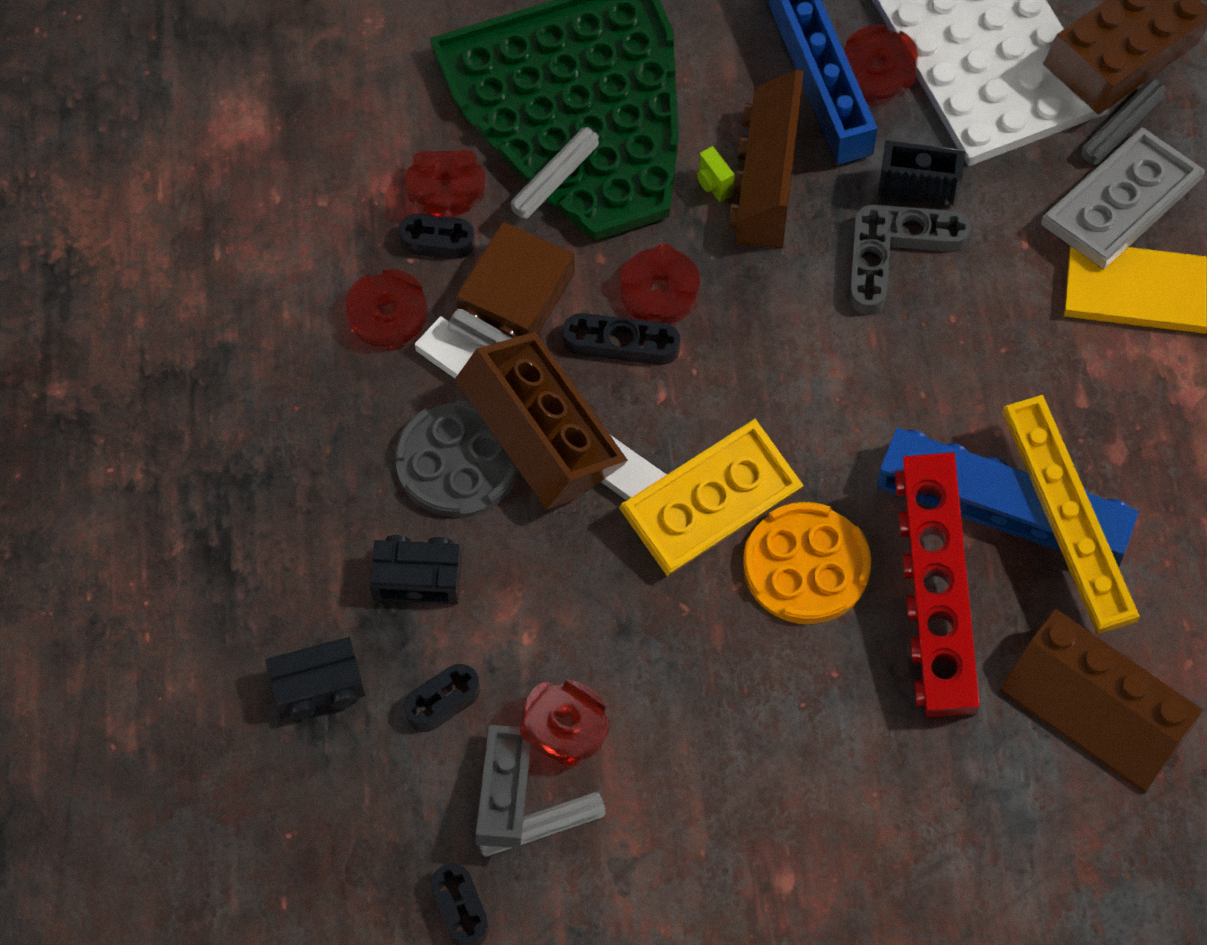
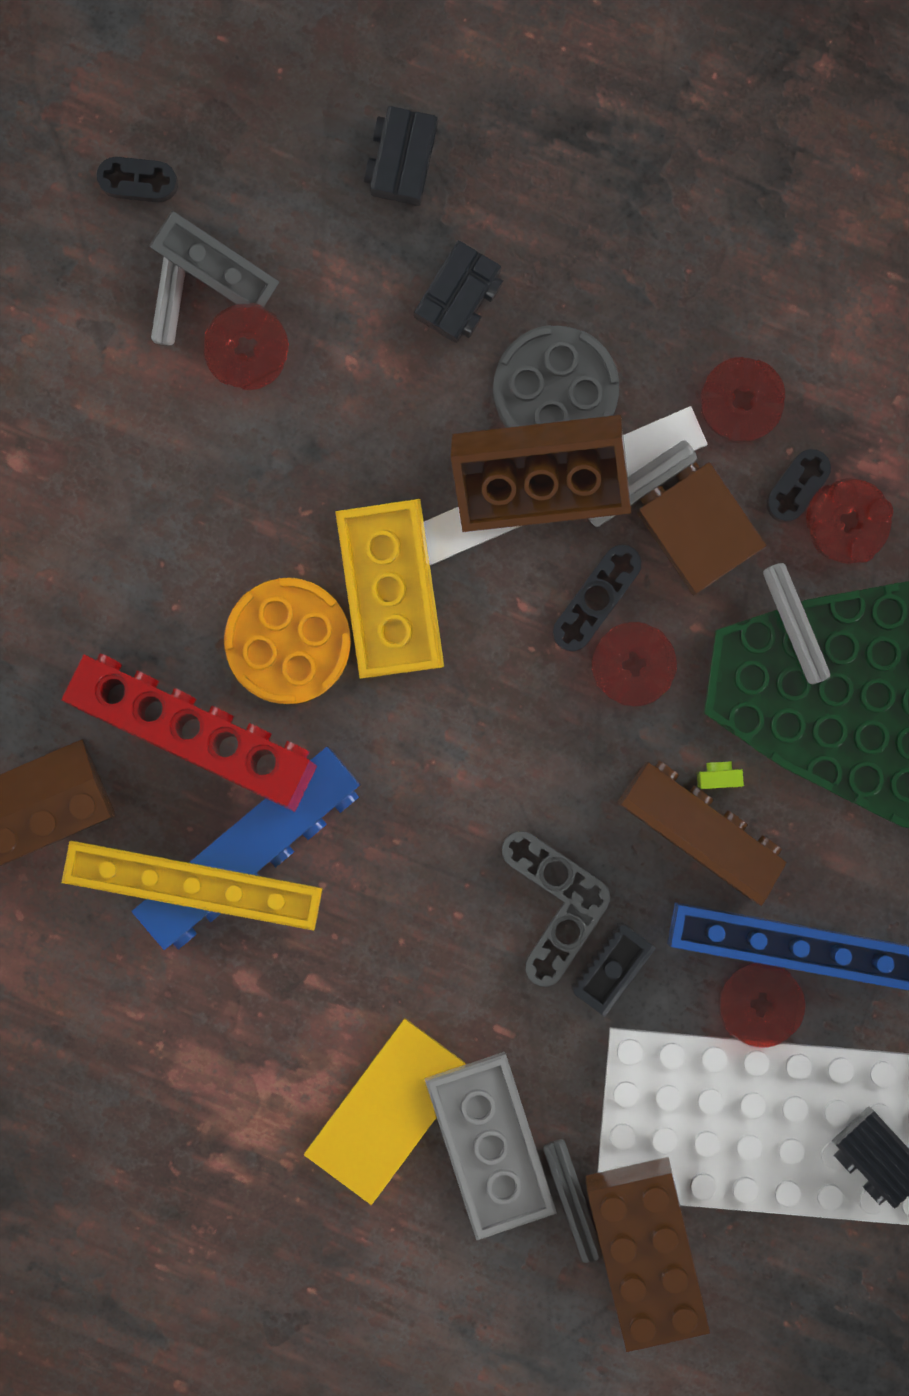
camera: 115 degrees right, 25 degrees up
black beam [404,664,480,732] -> none

